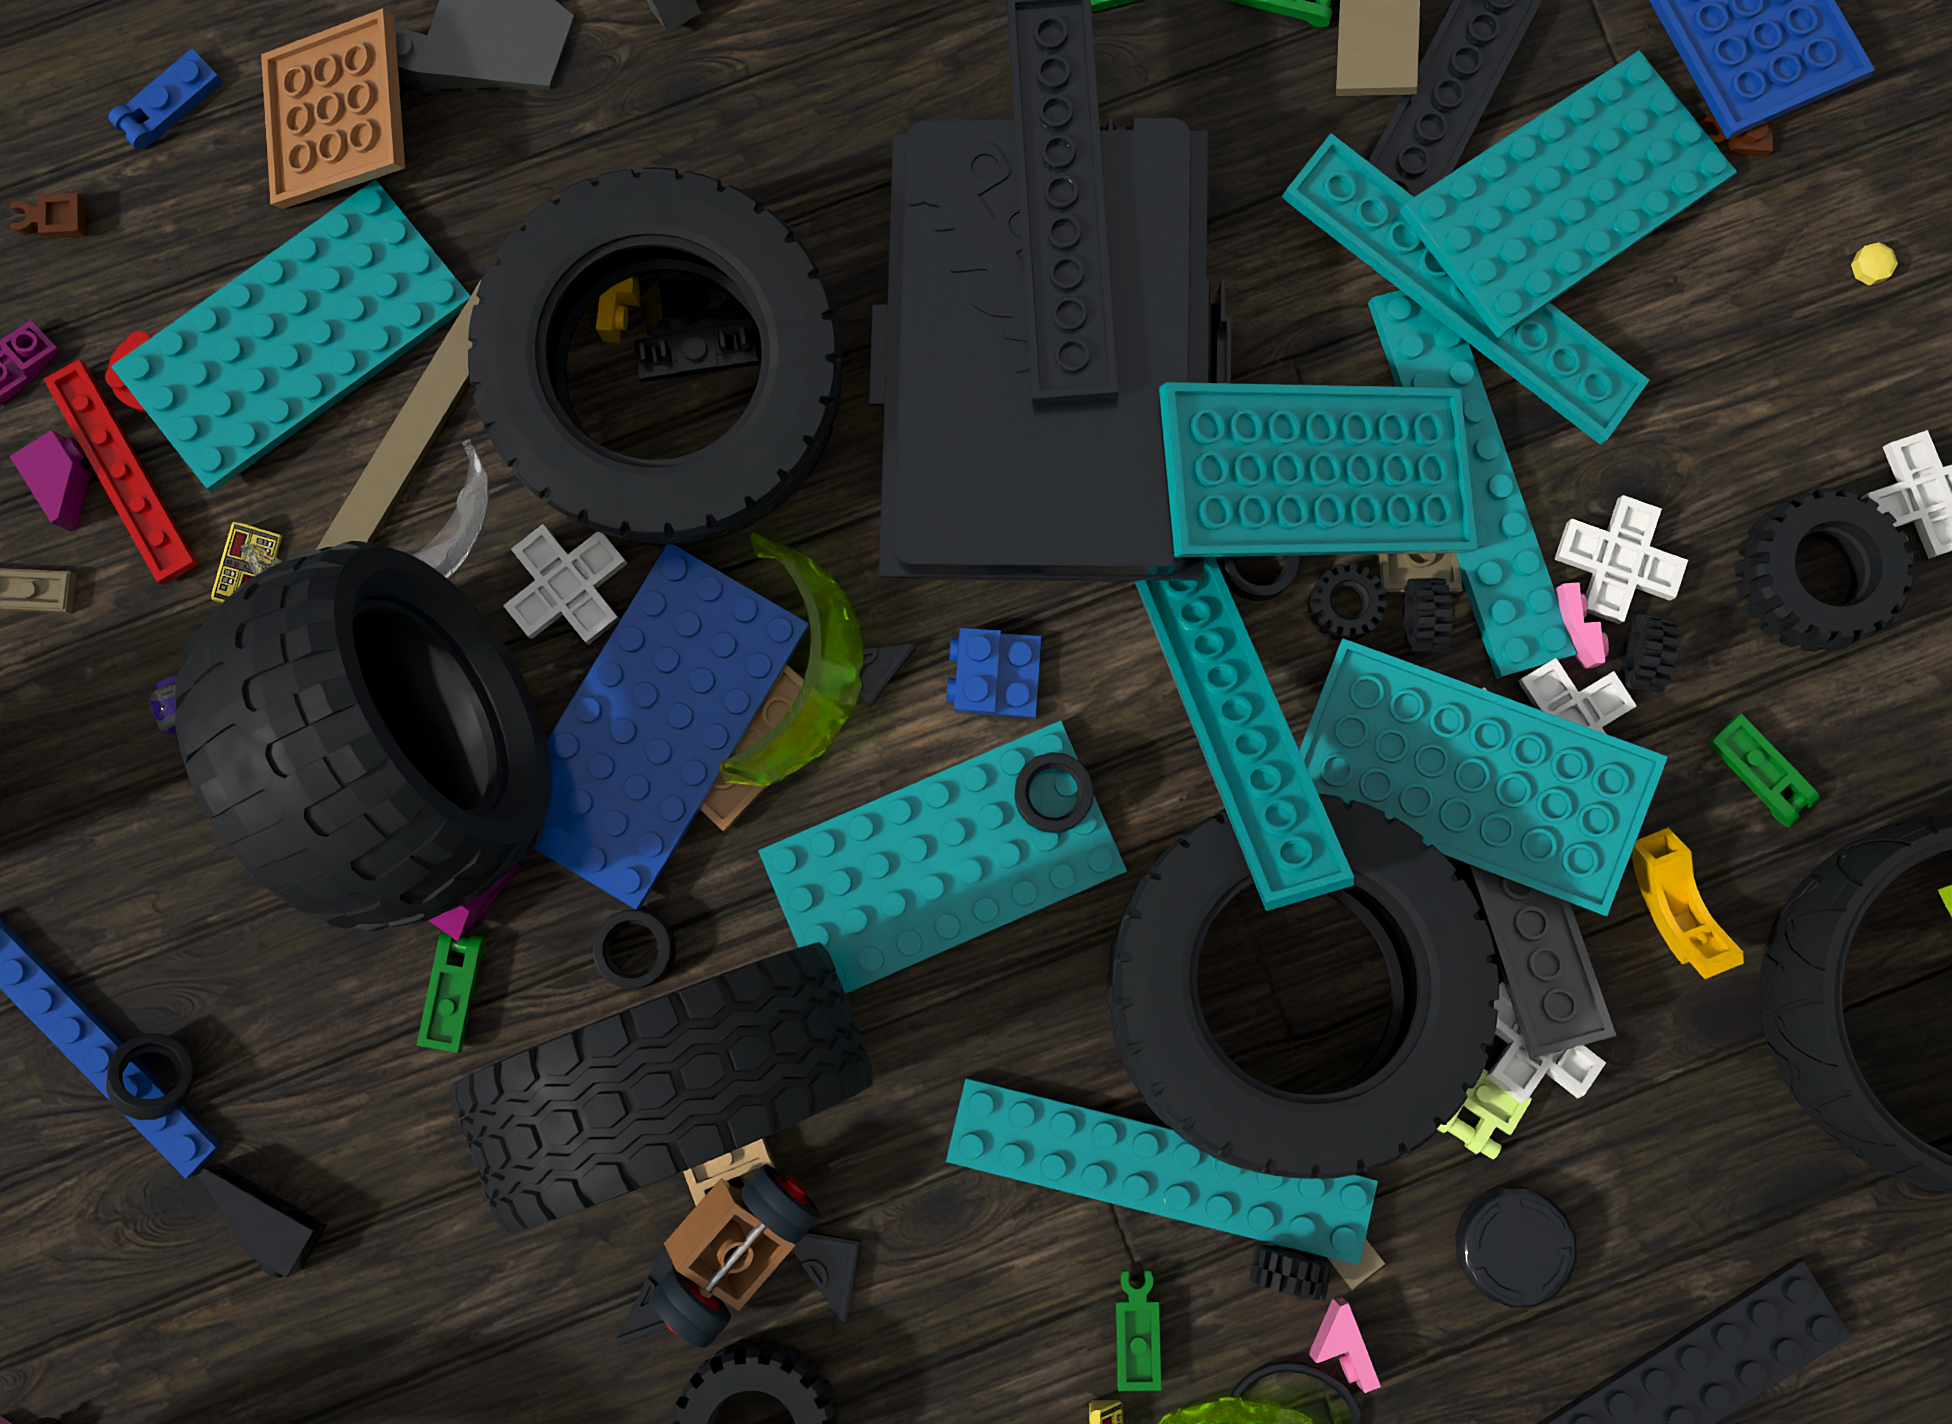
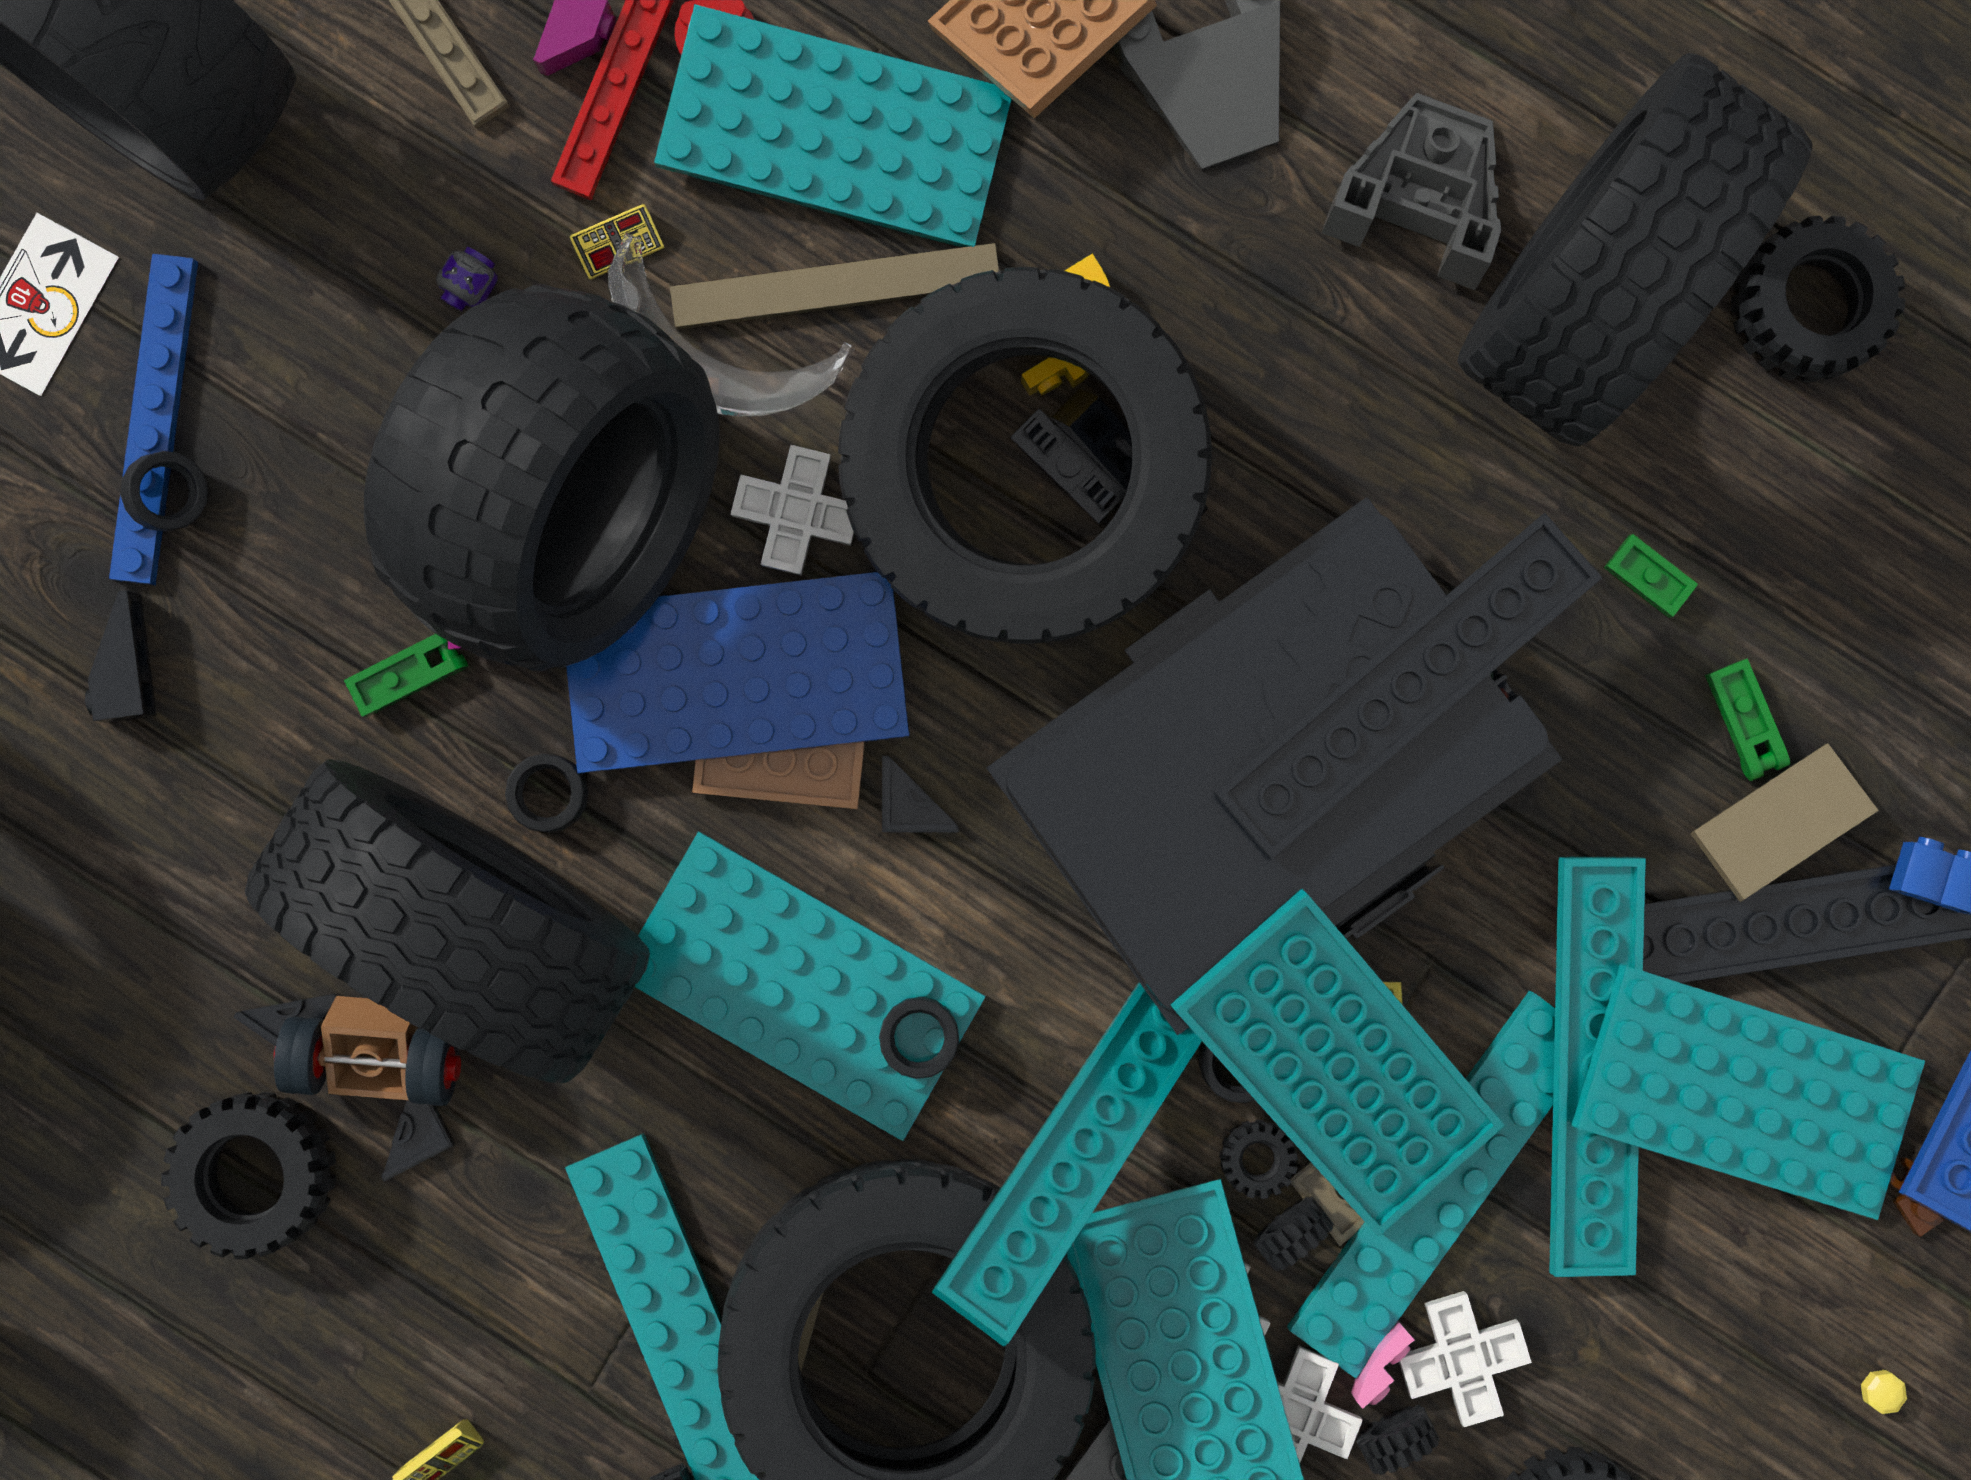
camera: 45 degrees right, 5 degrees up
clear neon green windscreen [719,532,864,786] -> none
blue plate [946,628,1041,719] -> none
green plate [1115,1268,1161,1391] -> none

